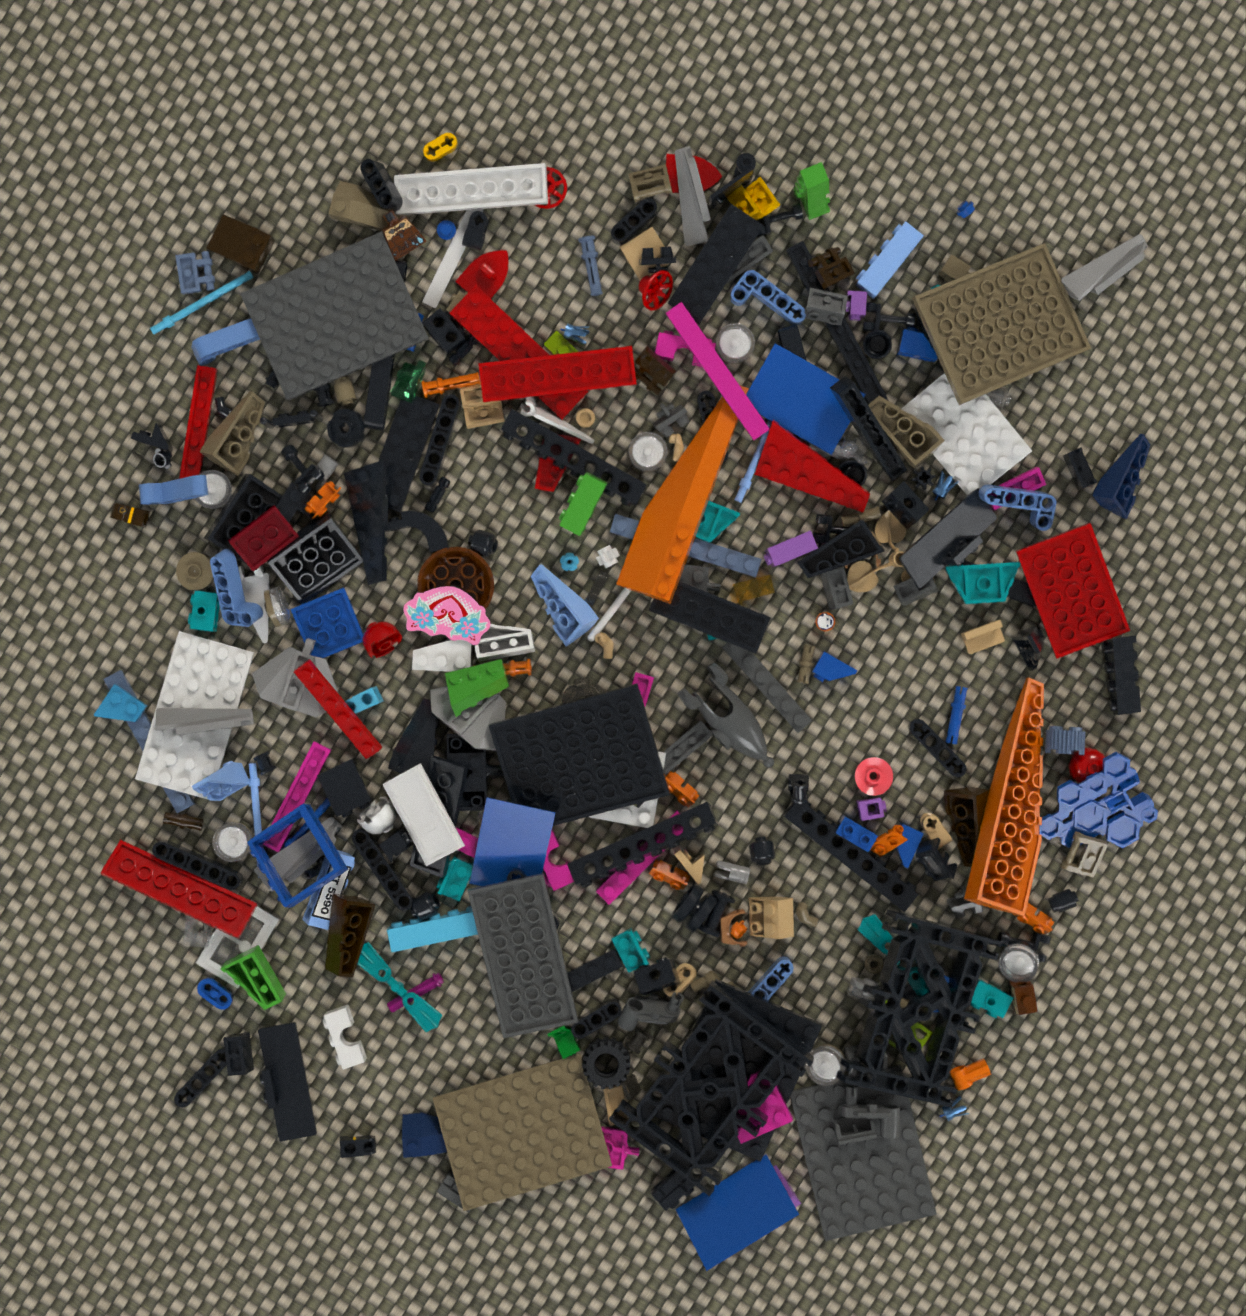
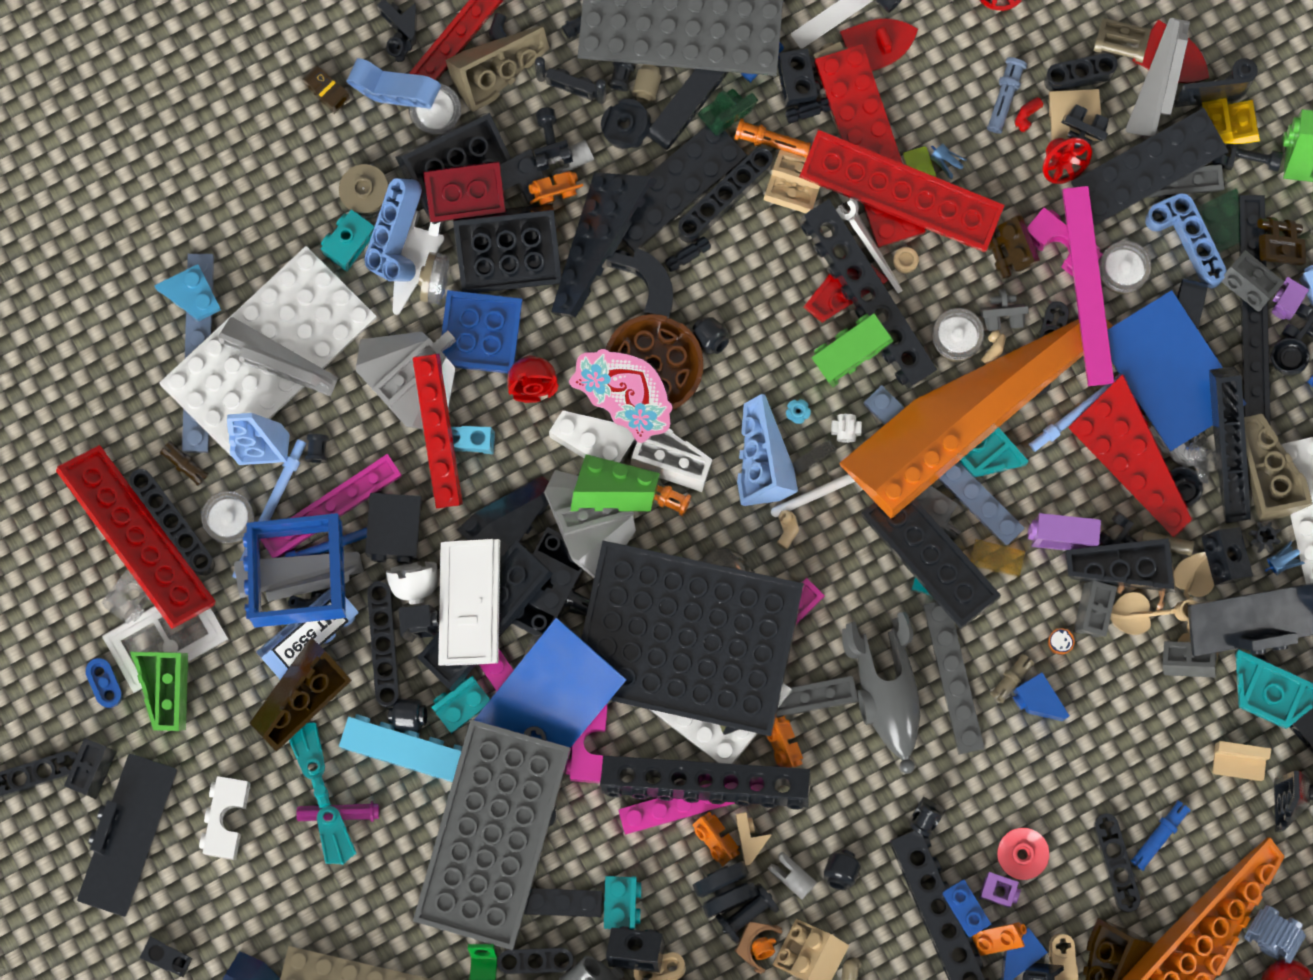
camera: 20 degrees right, 10 degrees down
none -> red arm [1014,97,1043,132]
none -> clear green wing [1197,189,1240,253]

